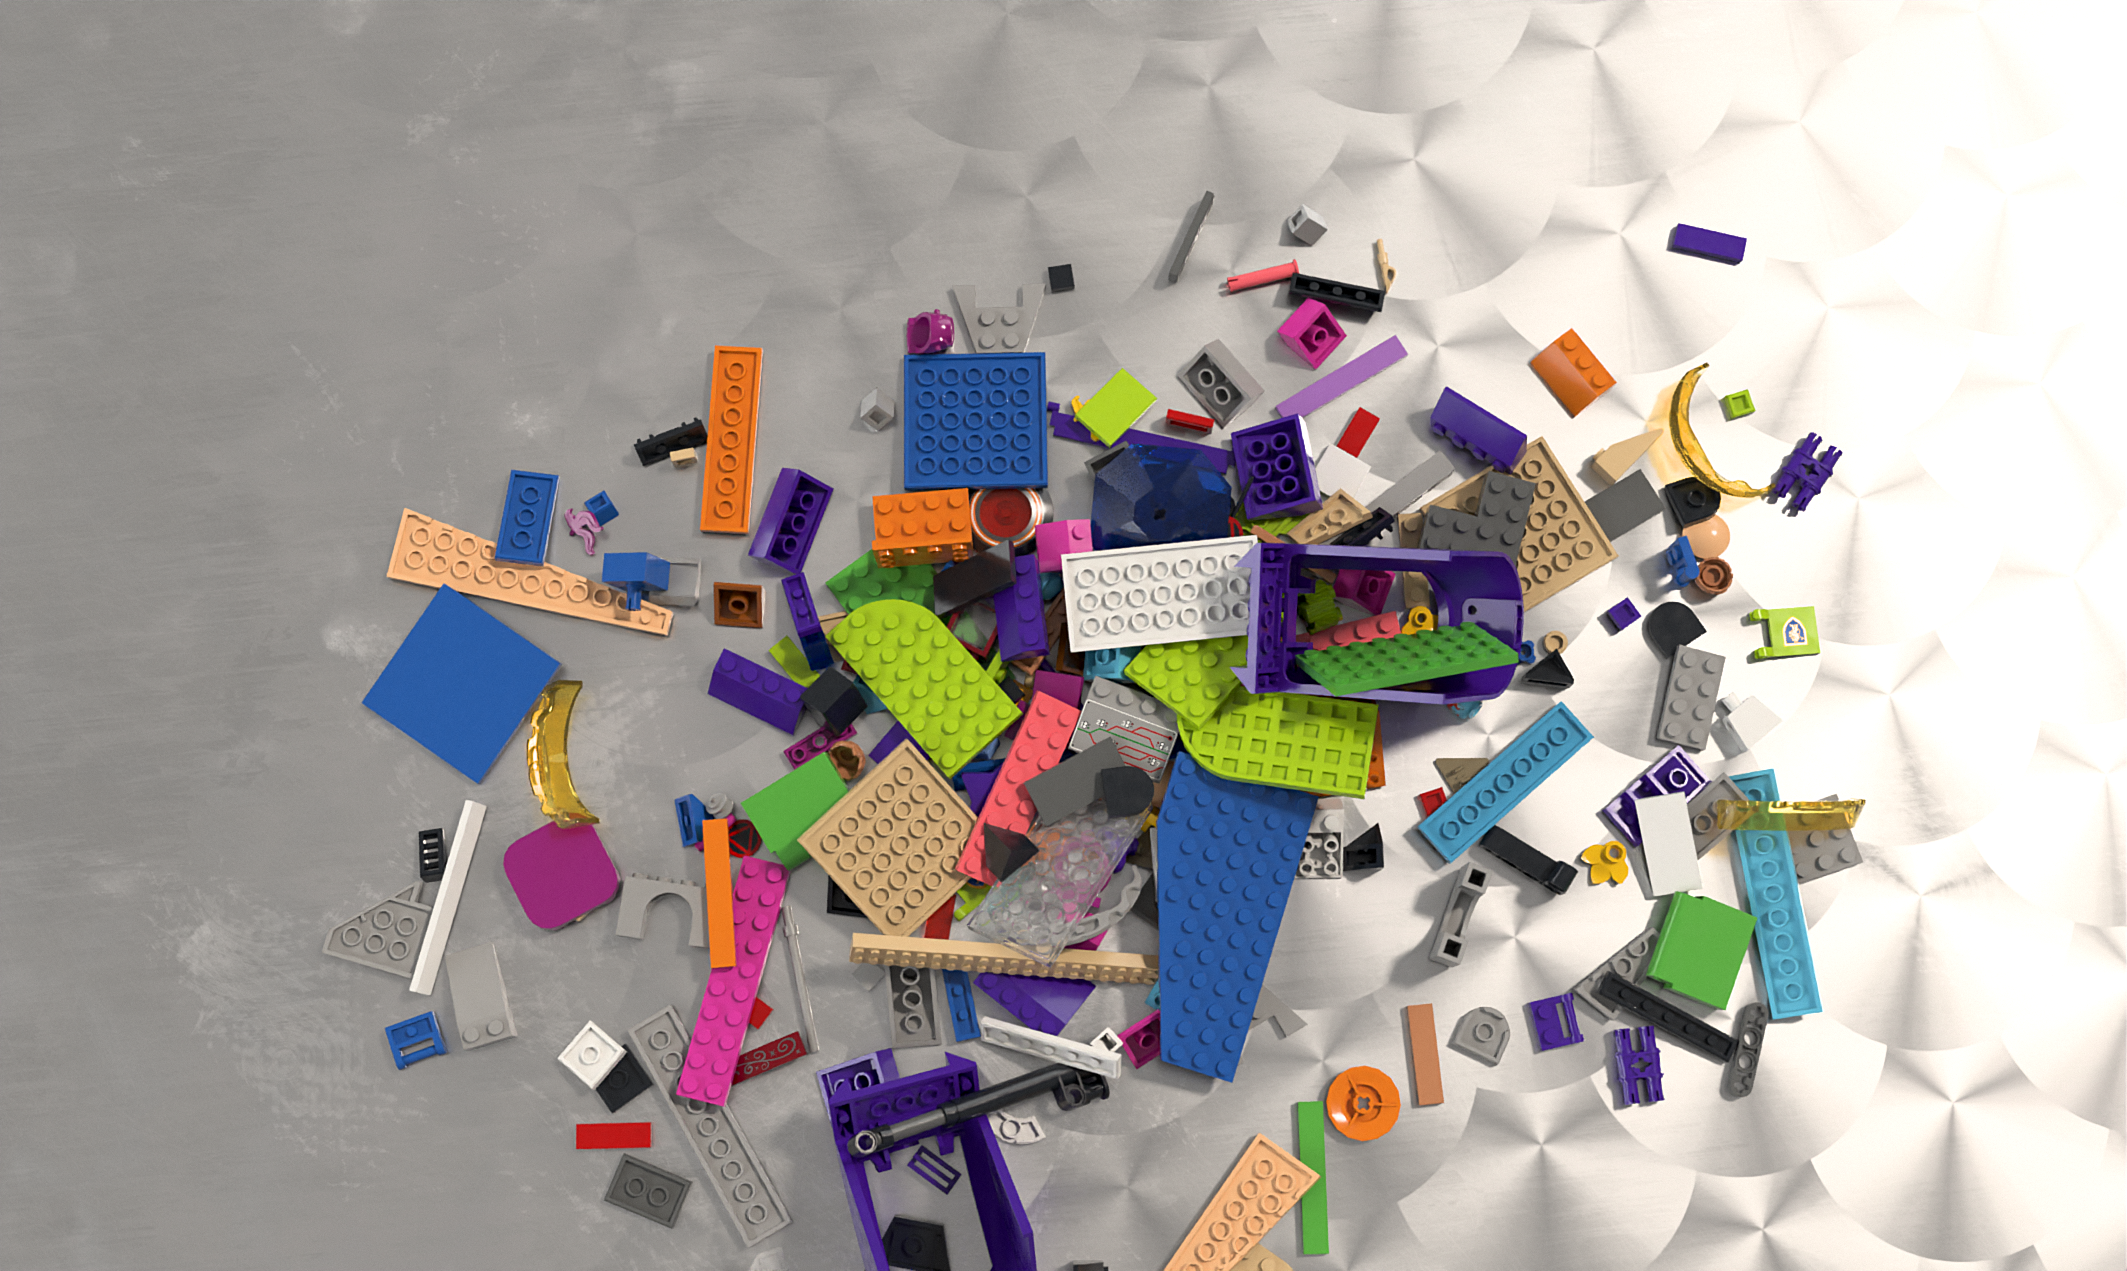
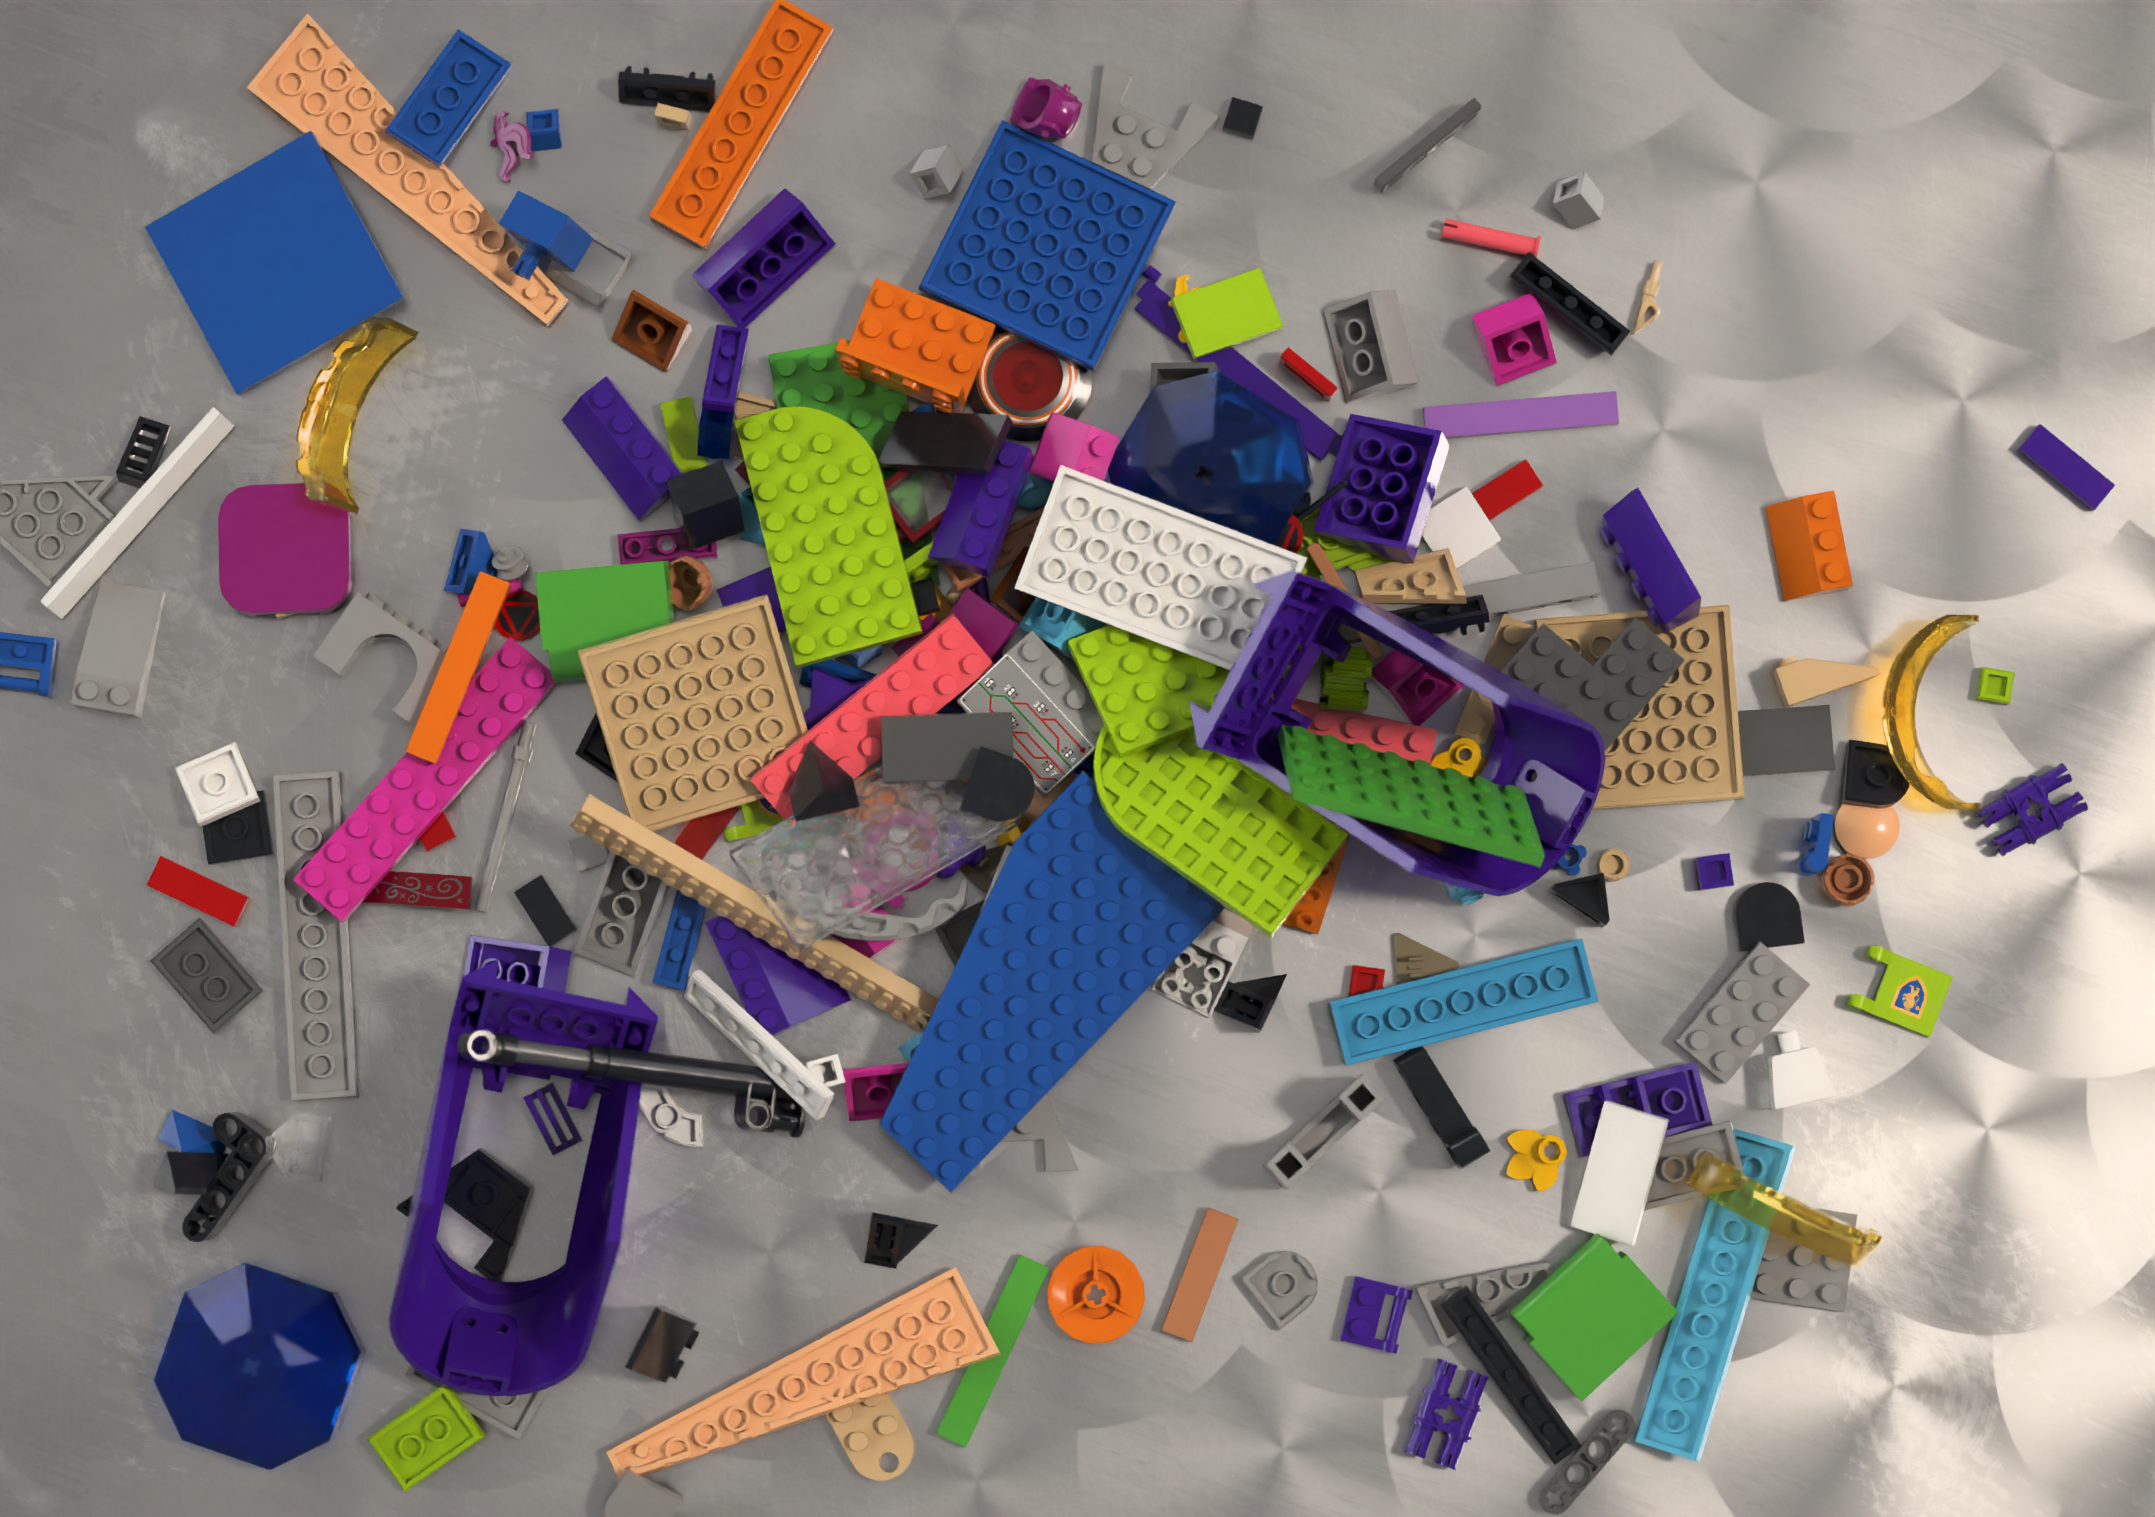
camera: 25 degrees right, 5 degrees up
none -> black tile [514,875,577,946]
none -> black slope [865,1212,938,1269]

